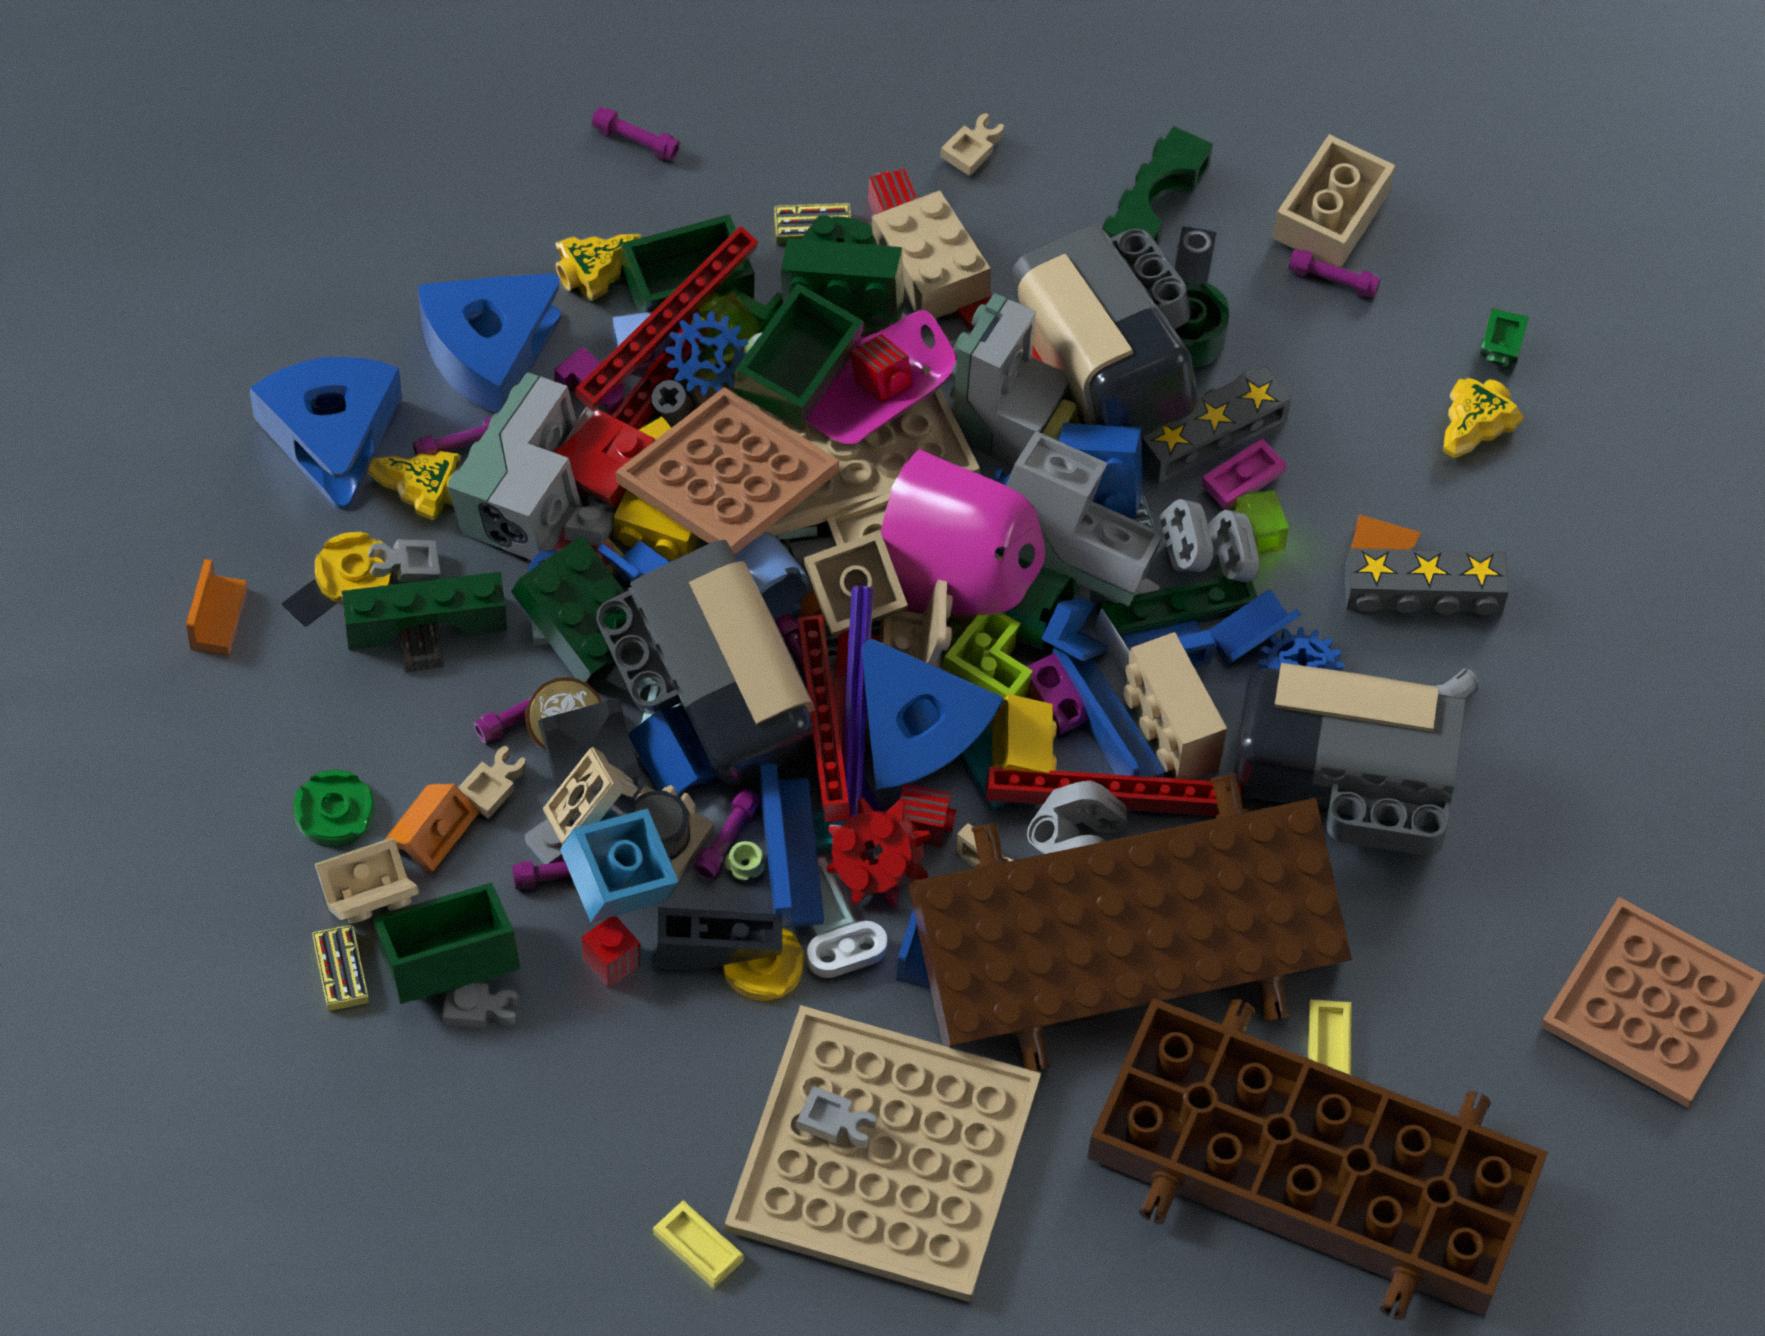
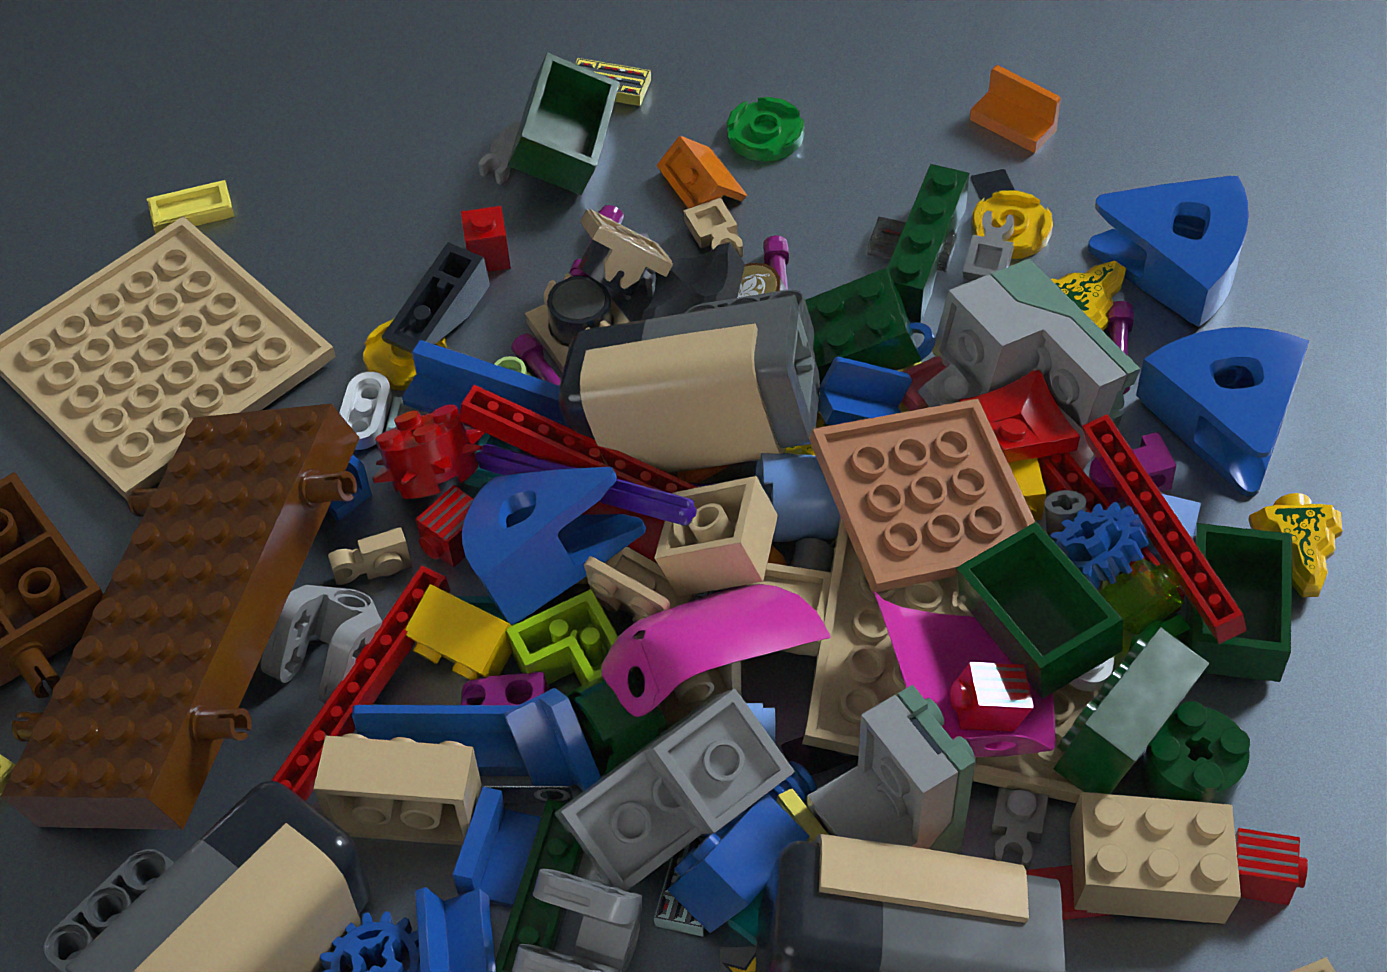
camera: 125 degrees right, 5 degrees down
tan bracket [314,838,419,923] -> none
dark azure brick [560,809,679,922] -> none
tile [774,203,851,244] -> none
light grey plate [797,1086,877,1148] -> none

